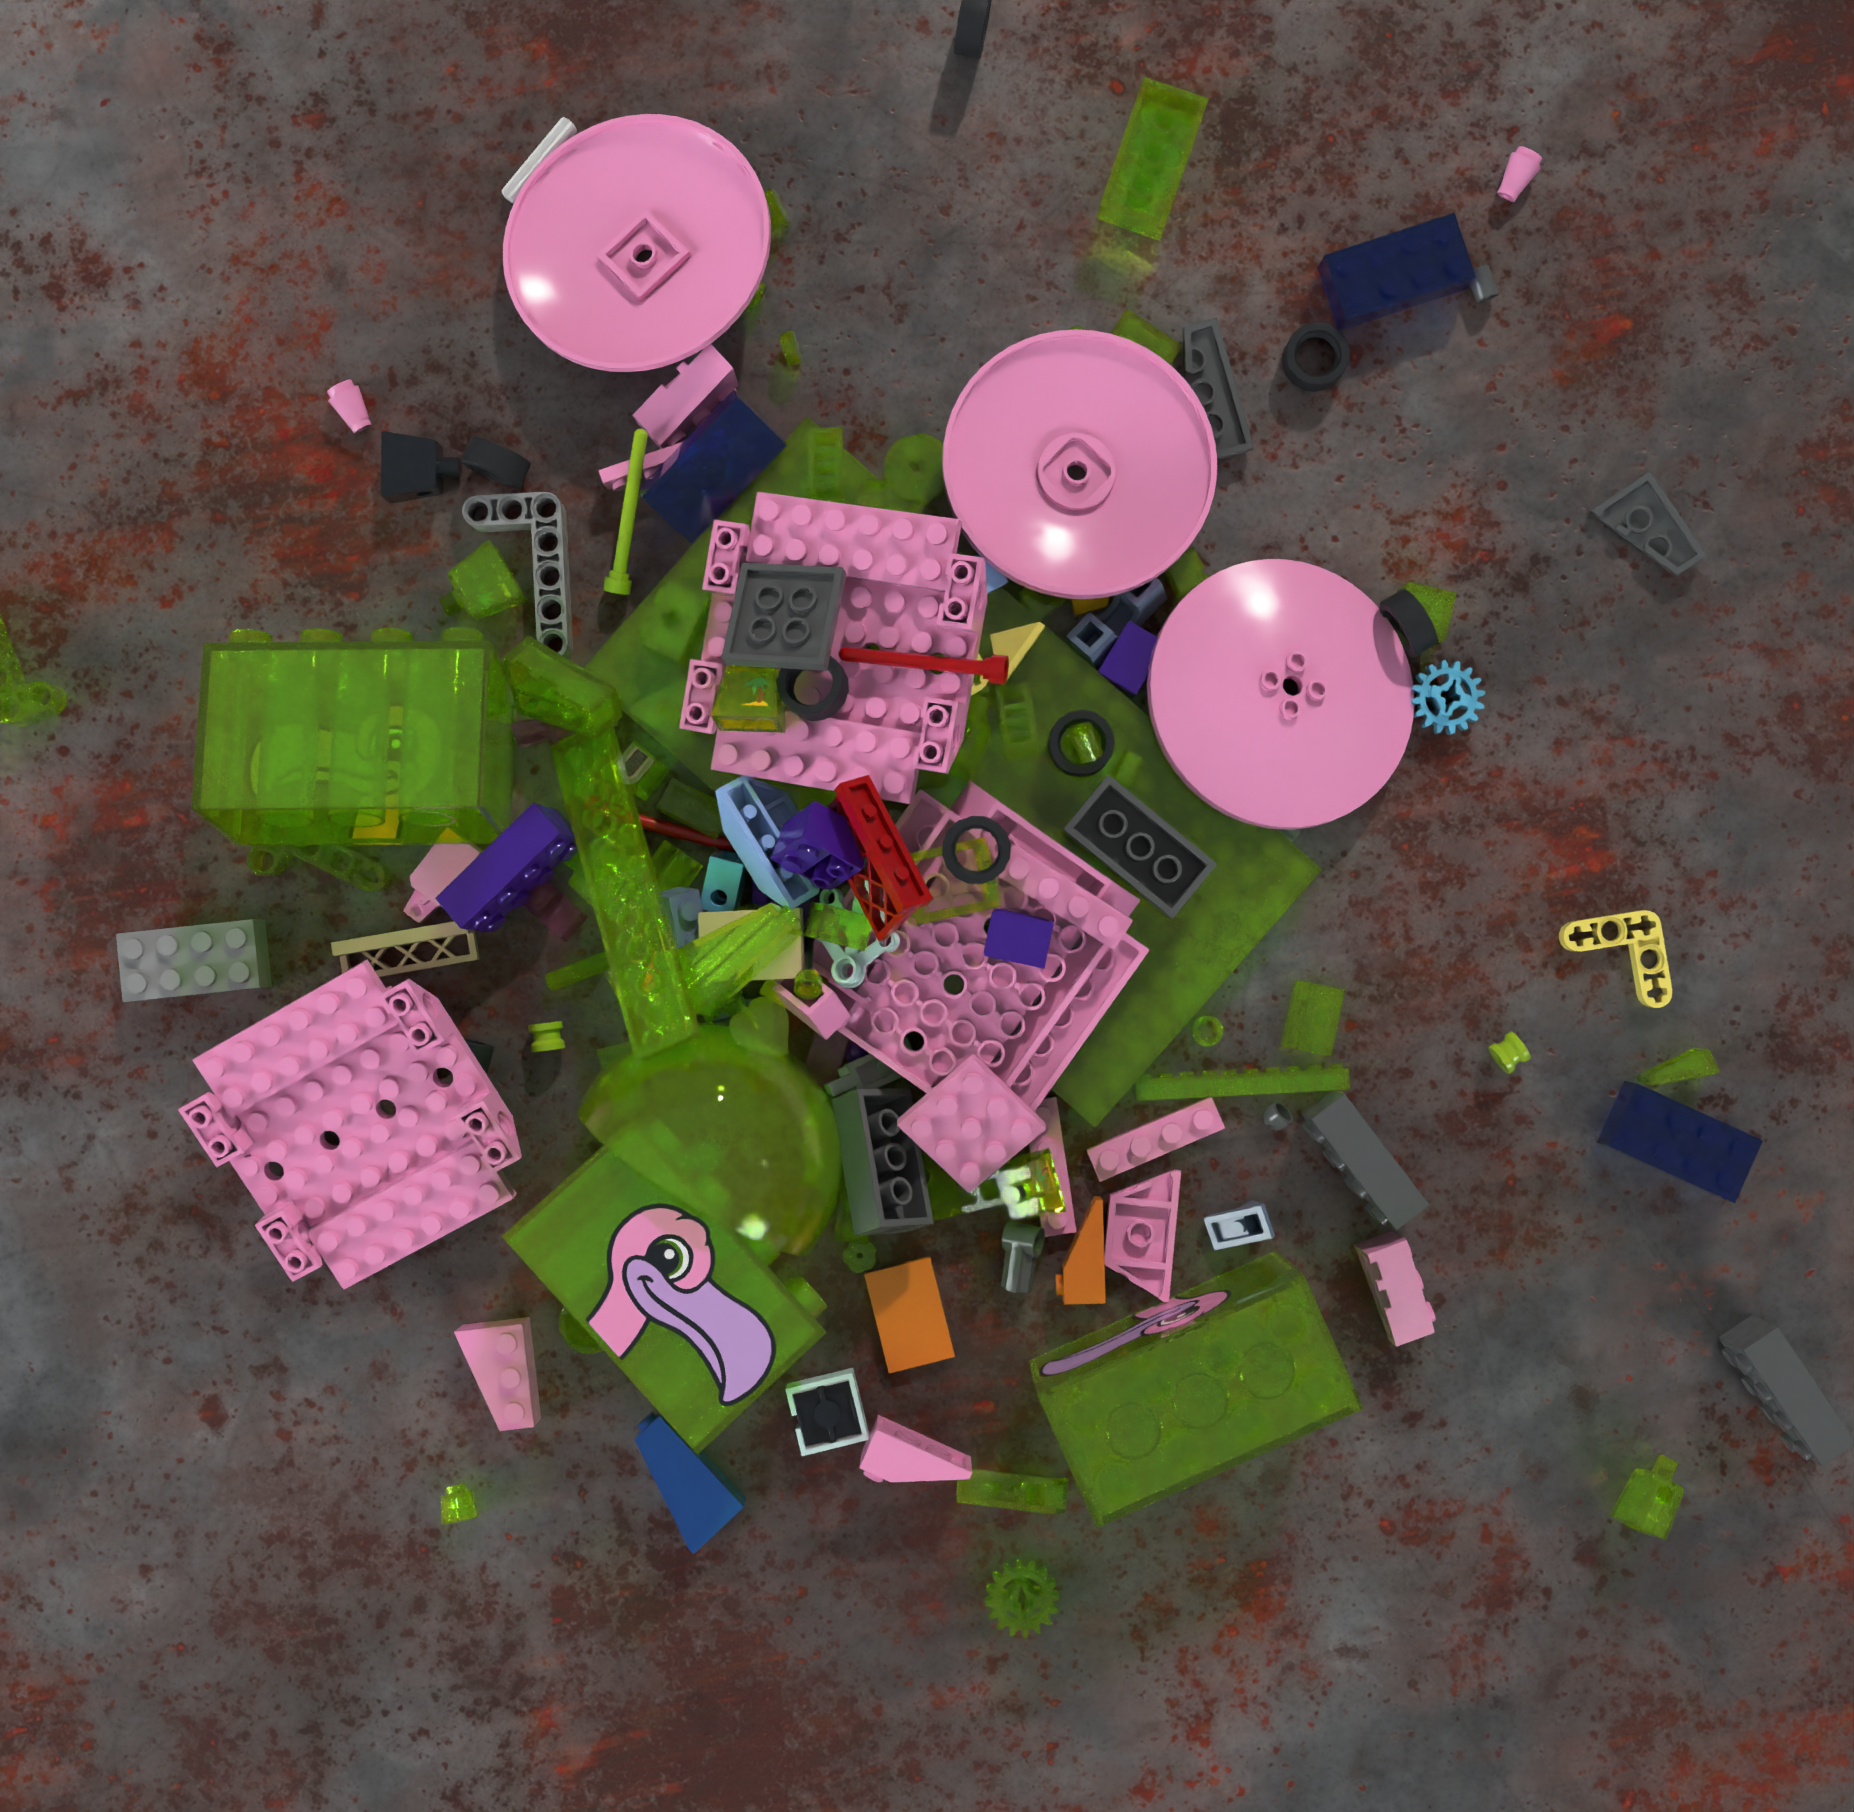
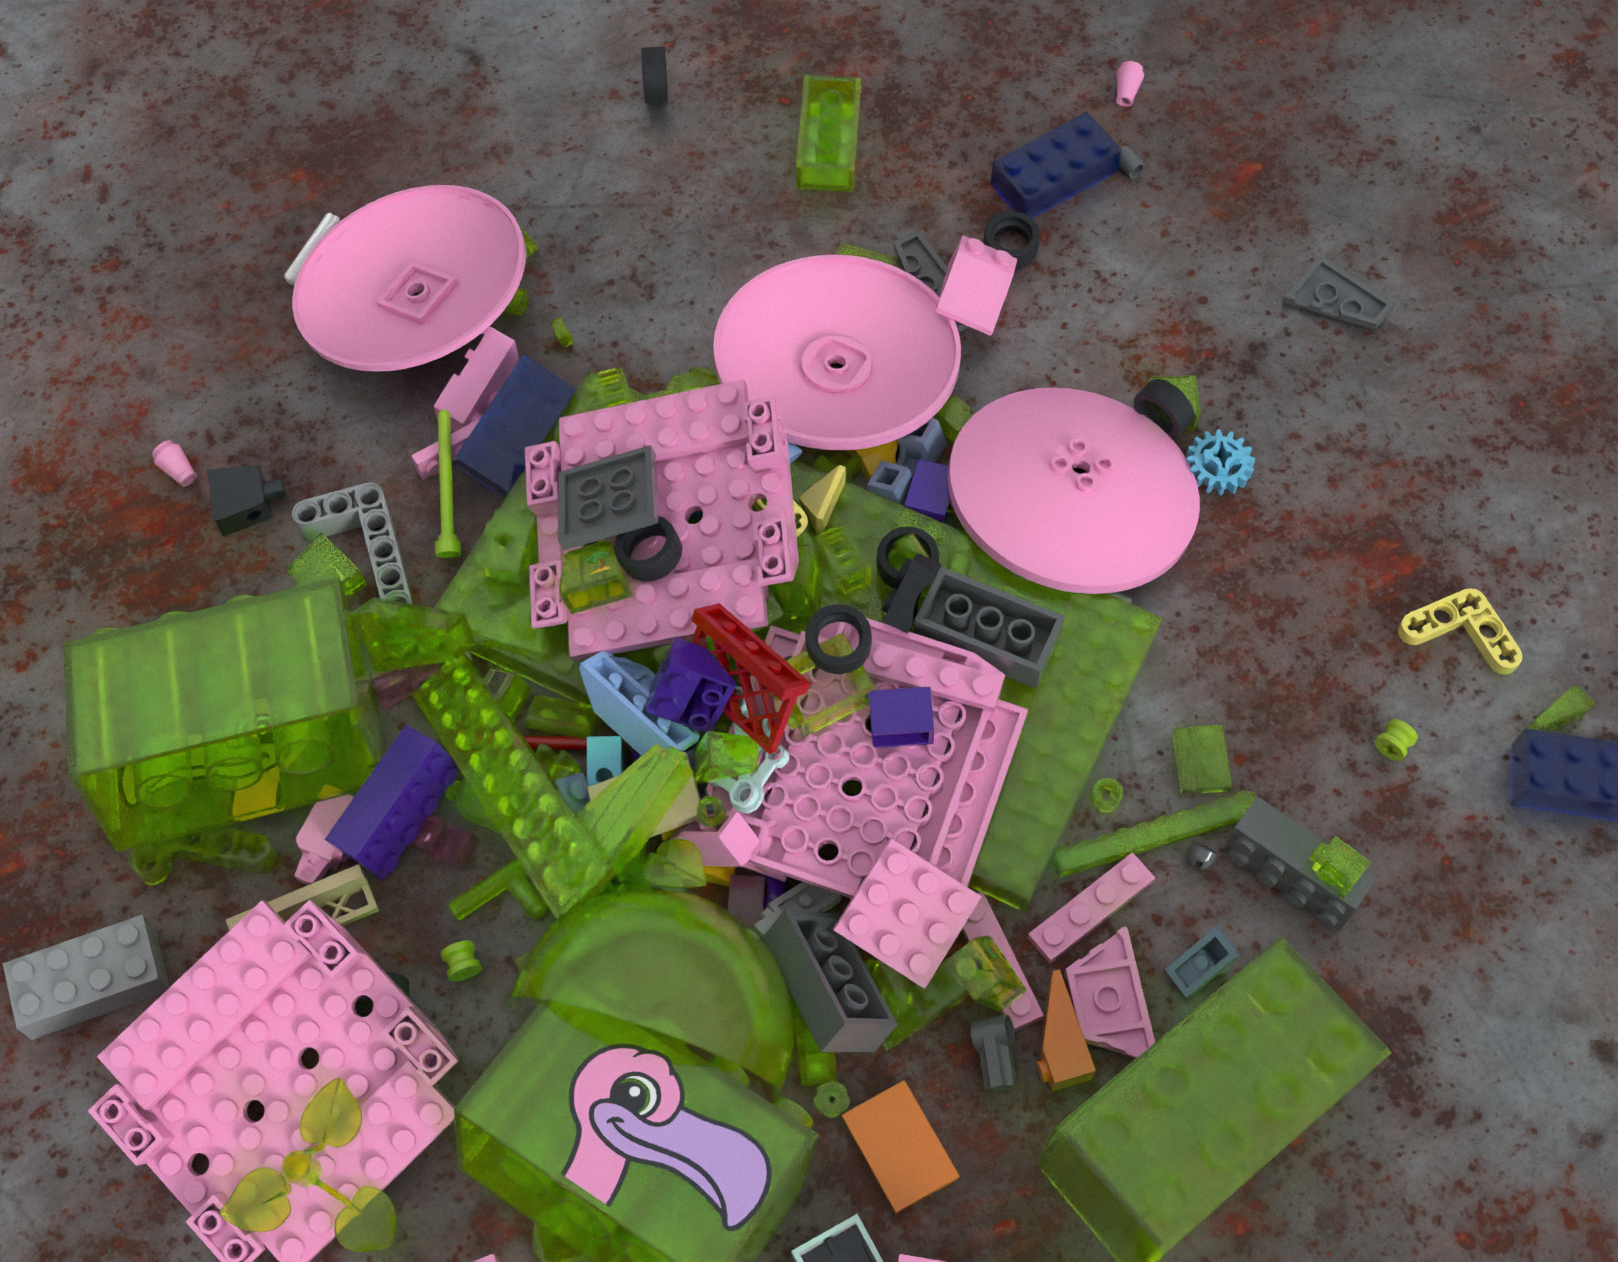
camera: 15 degrees left, 25 degrees down
black tyre [461,436,531,489] -> none
red piece [838,647,1009,685] -> none
bright pink wedge [1354,1231,1436,1347] -> none
none -> clear neon green plant [219,1078,397,1253]
none -> black brick [881,553,942,634]
none -> bright pink slope [935,235,1017,336]
none -> clear neon green brick [1309,836,1371,900]

